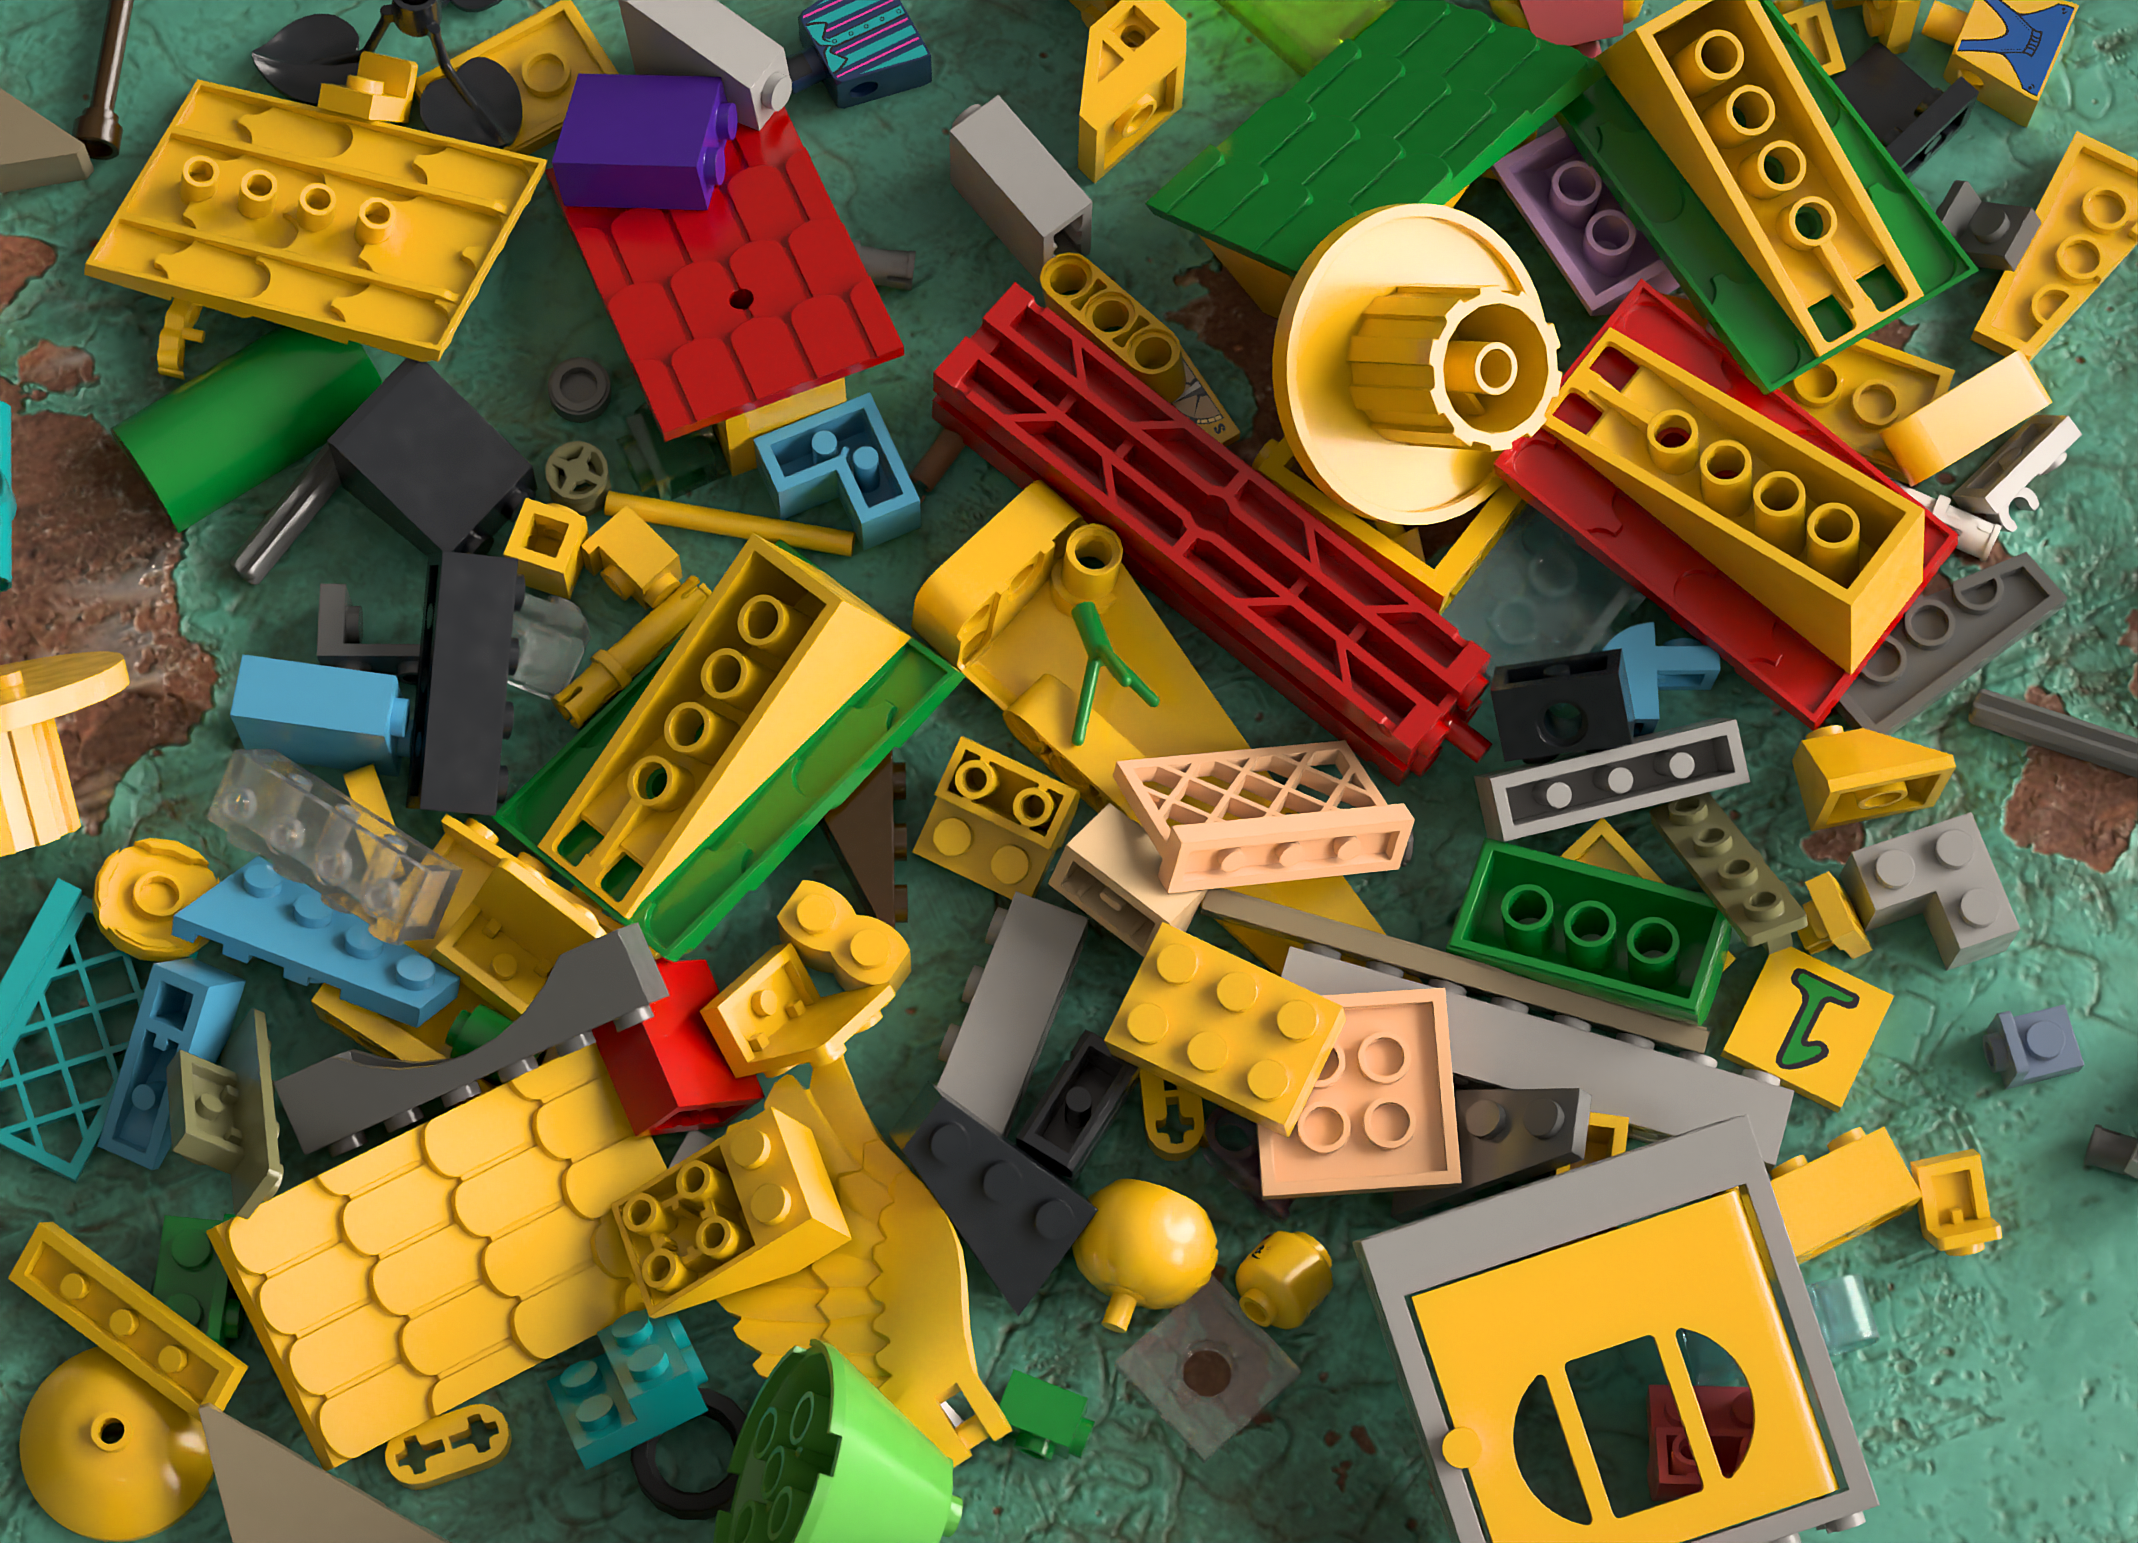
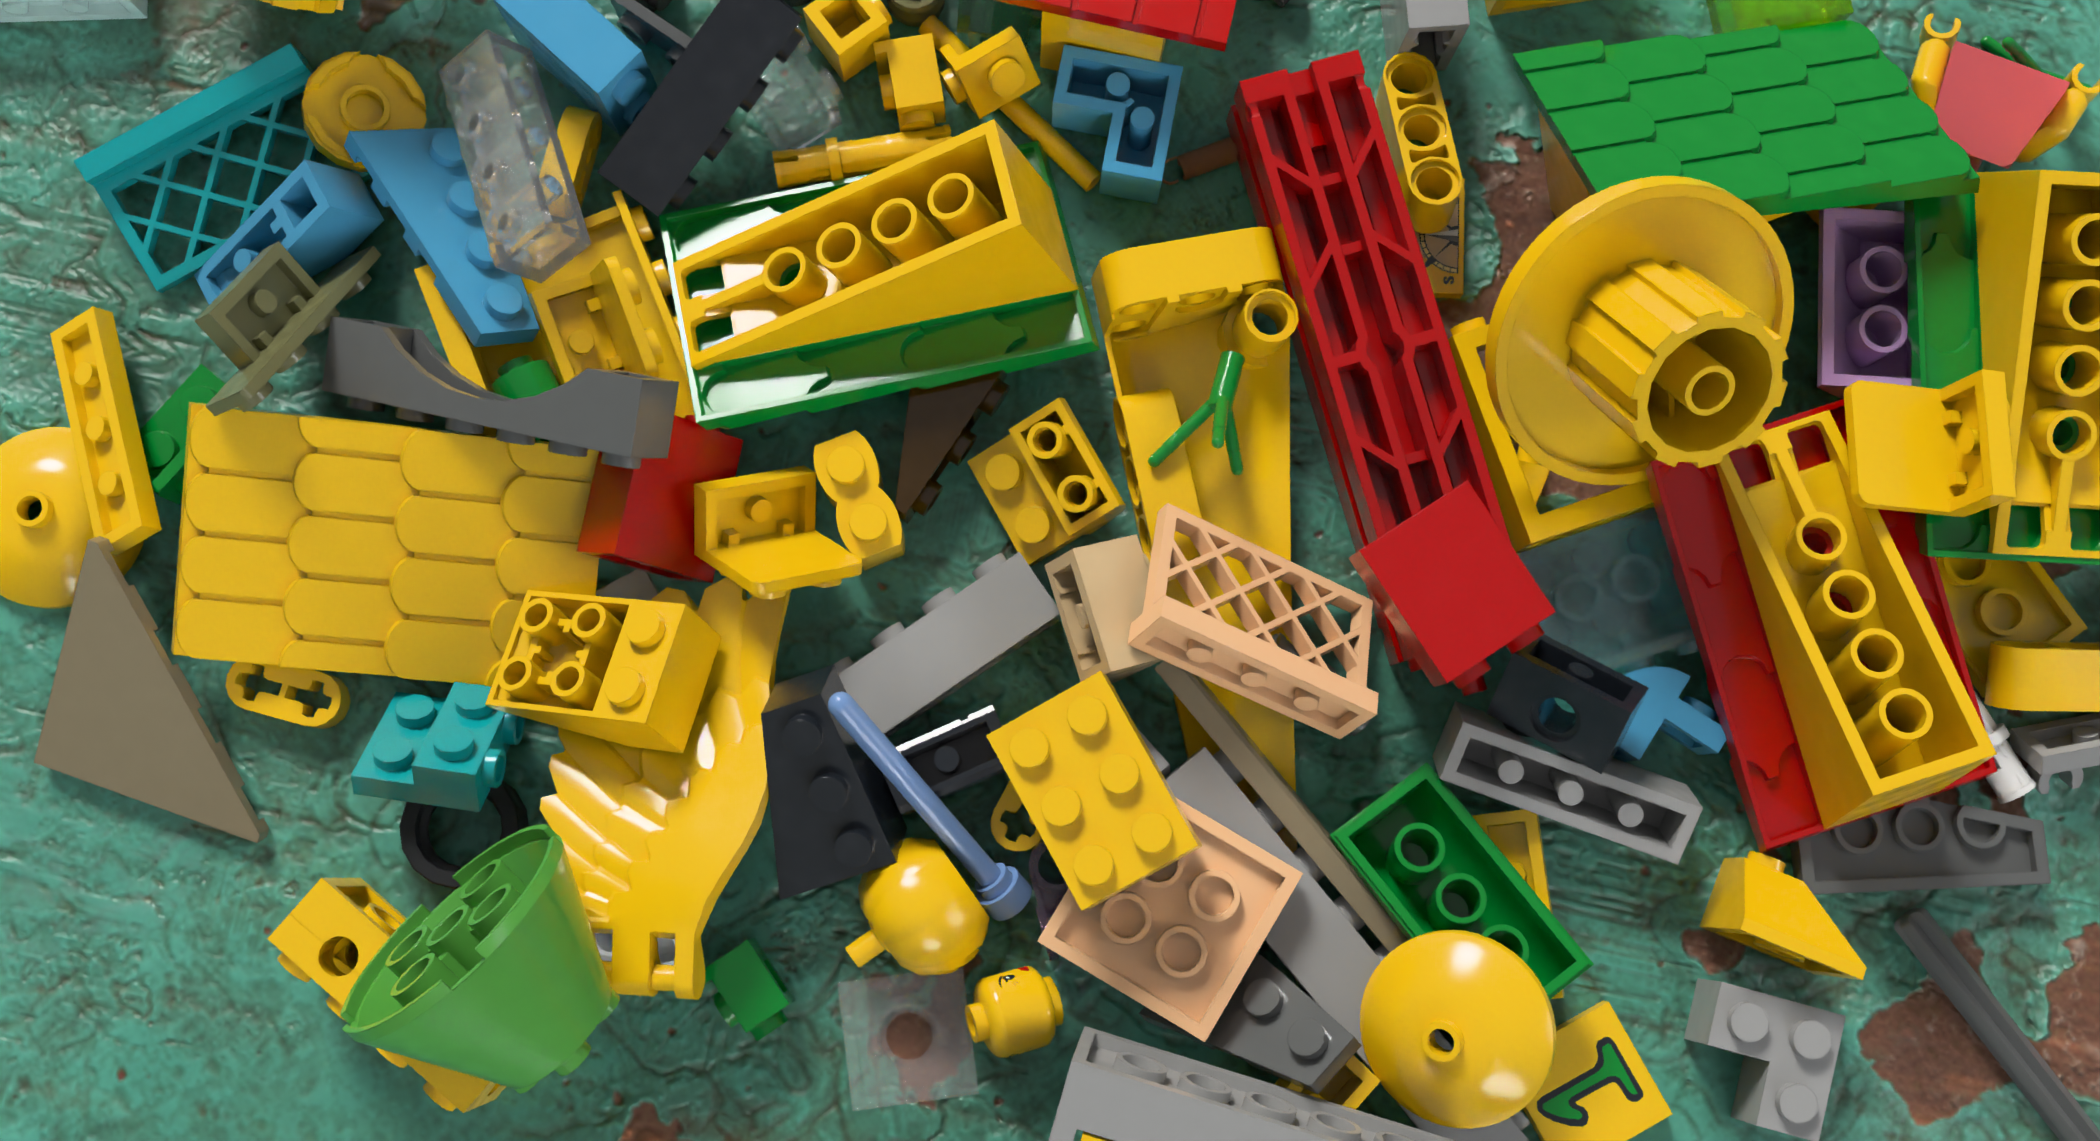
camera: 30 degrees right, 10 degrees up
olive bracket [1649,792,1808,954] -> none
yellow plate [1797,871,1873,959] -> none
none -> medium blue piece [828,691,1032,921]
none -> yellow bracket [939,26,1041,119]
none -> red brick [1348,480,1556,689]
none -> yellow dish [1360,930,1556,1129]
none -> yellow bracket [1844,369,2016,517]

